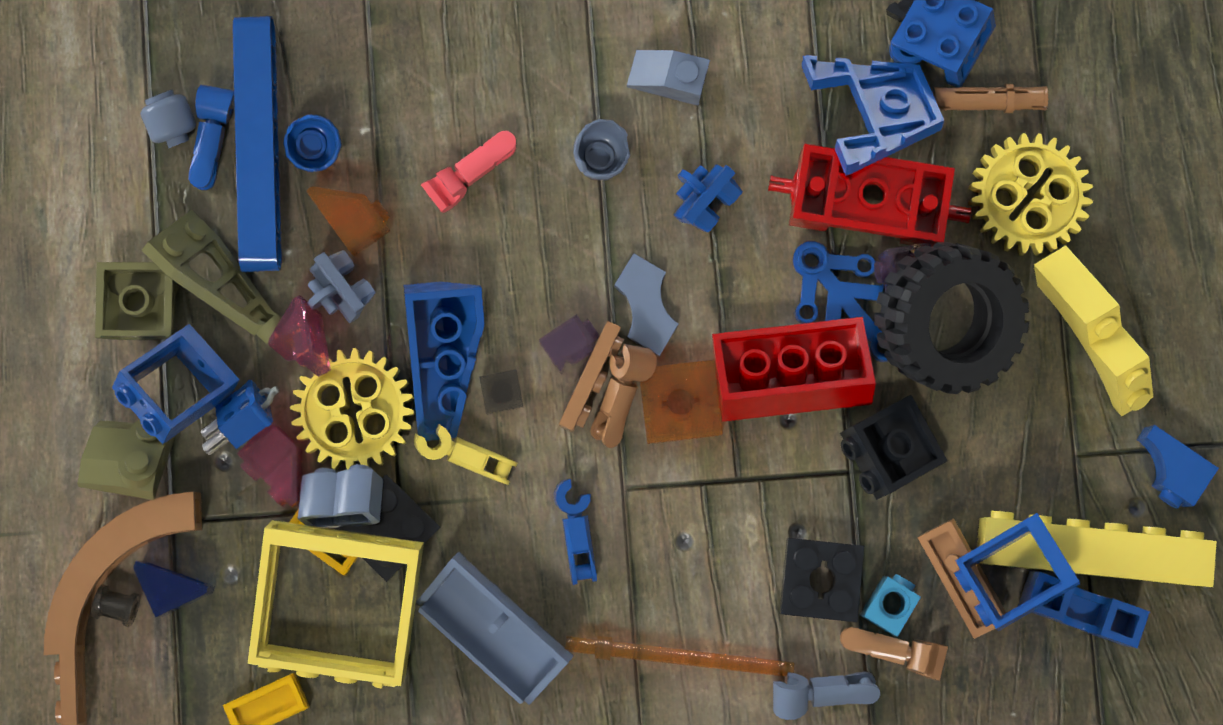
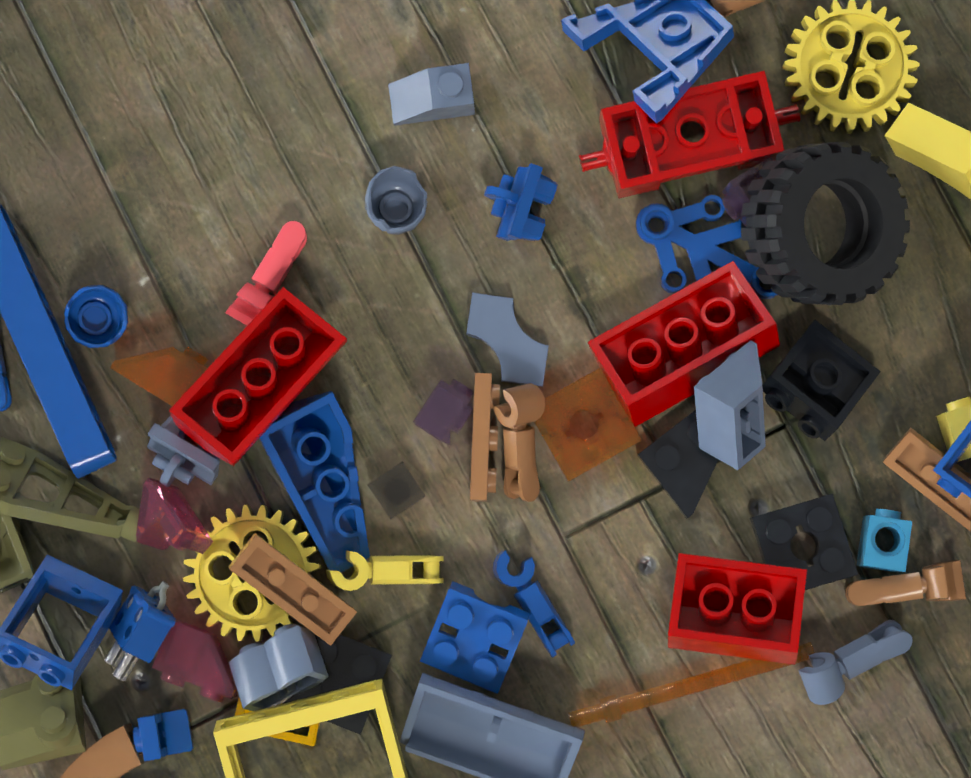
camera: 15 degrees left, 0 degrees up
none -> blue bracket [133,709,194,761]
none -> red slope [169,287,347,466]
none -> medium nougat plate [228,533,357,646]
none -> blue brick [420,581,531,694]
none -> black wing [637,410,719,519]
none -> red slope [668,553,807,665]
none -> sand blue slope [694,340,766,470]

